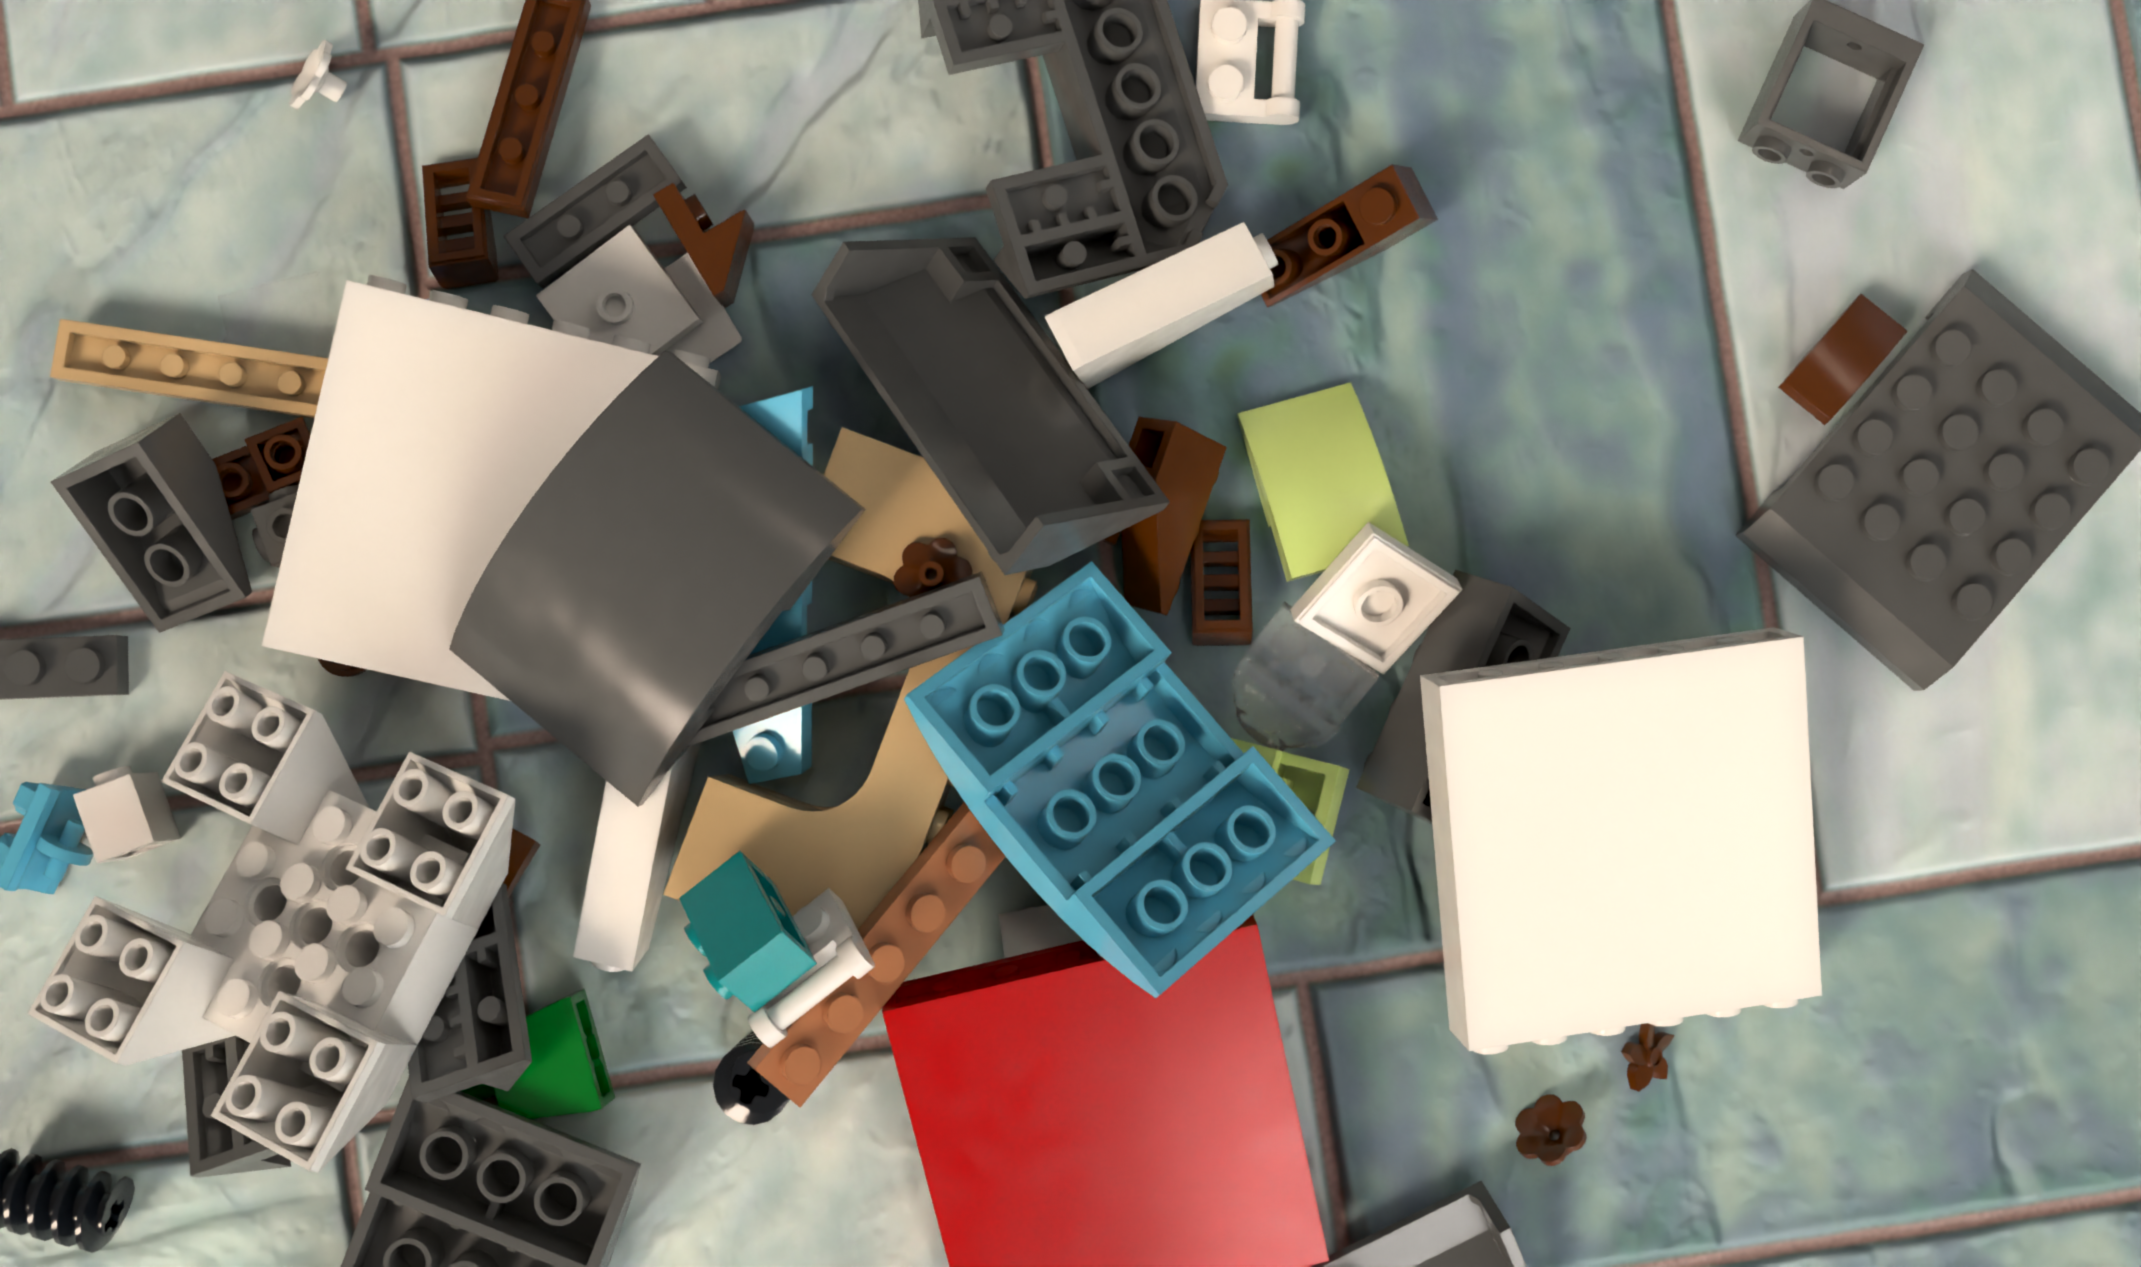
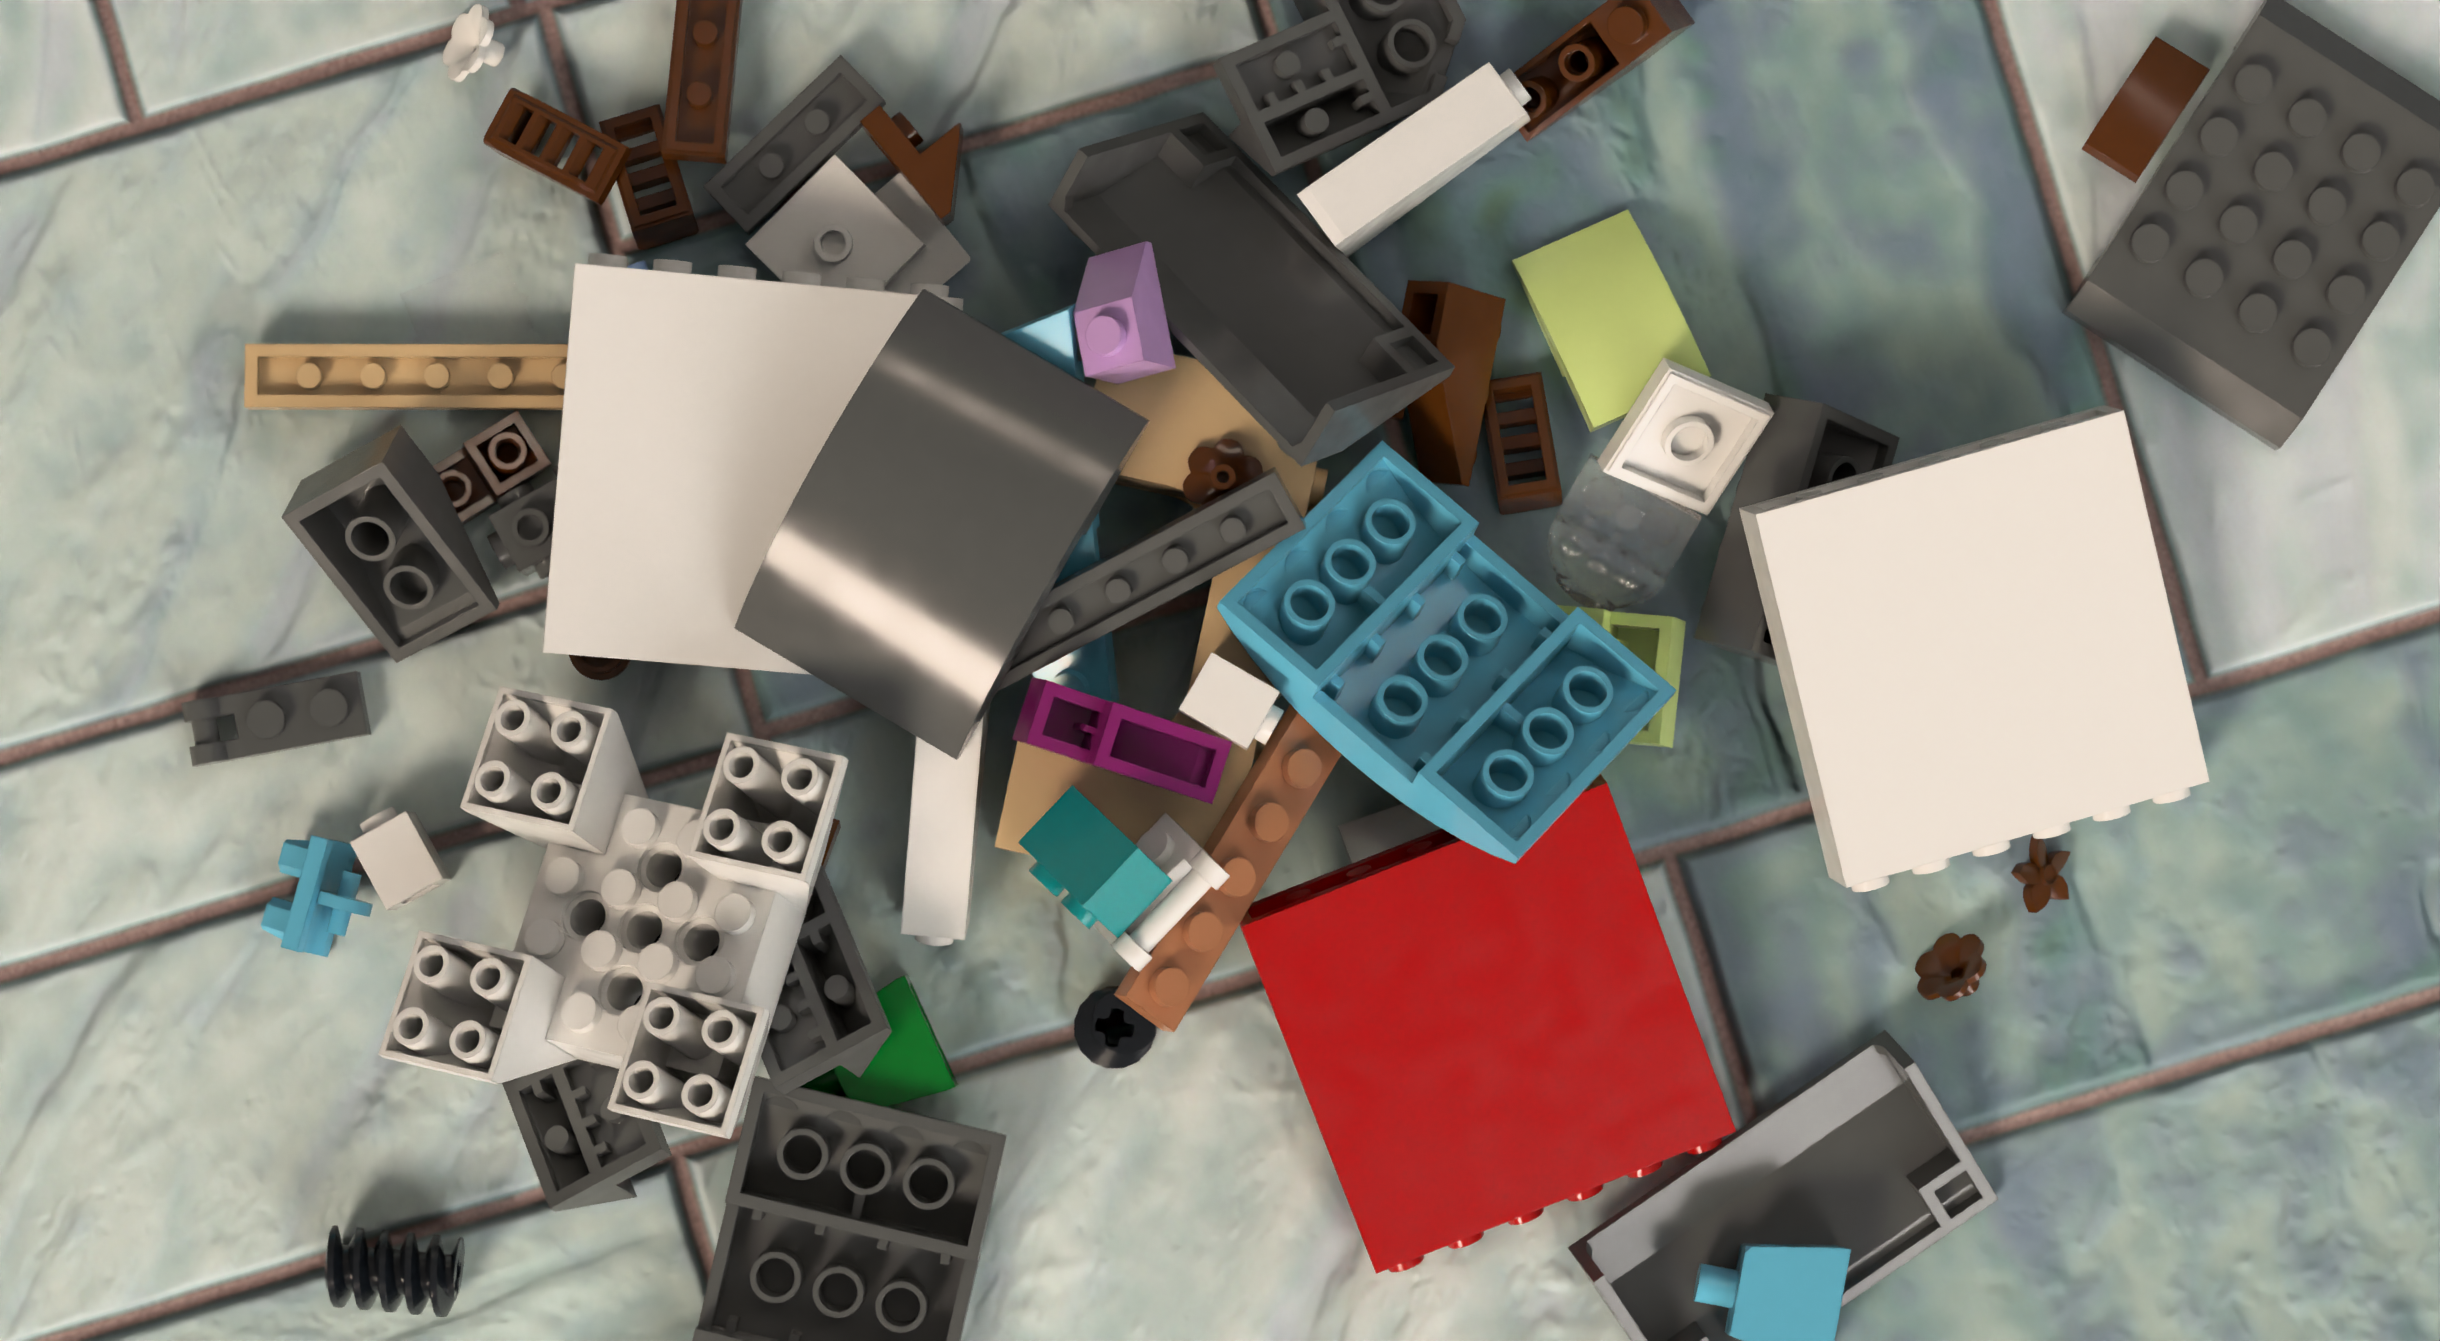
camera: 10 degrees left, 0 degrees up
none -> reddish brown slope [483,88,632,206]
none -> magenta slope [1012,677,1232,804]
none -> lavender slope [1073,241,1176,384]
none -> white brick [1179,652,1284,751]

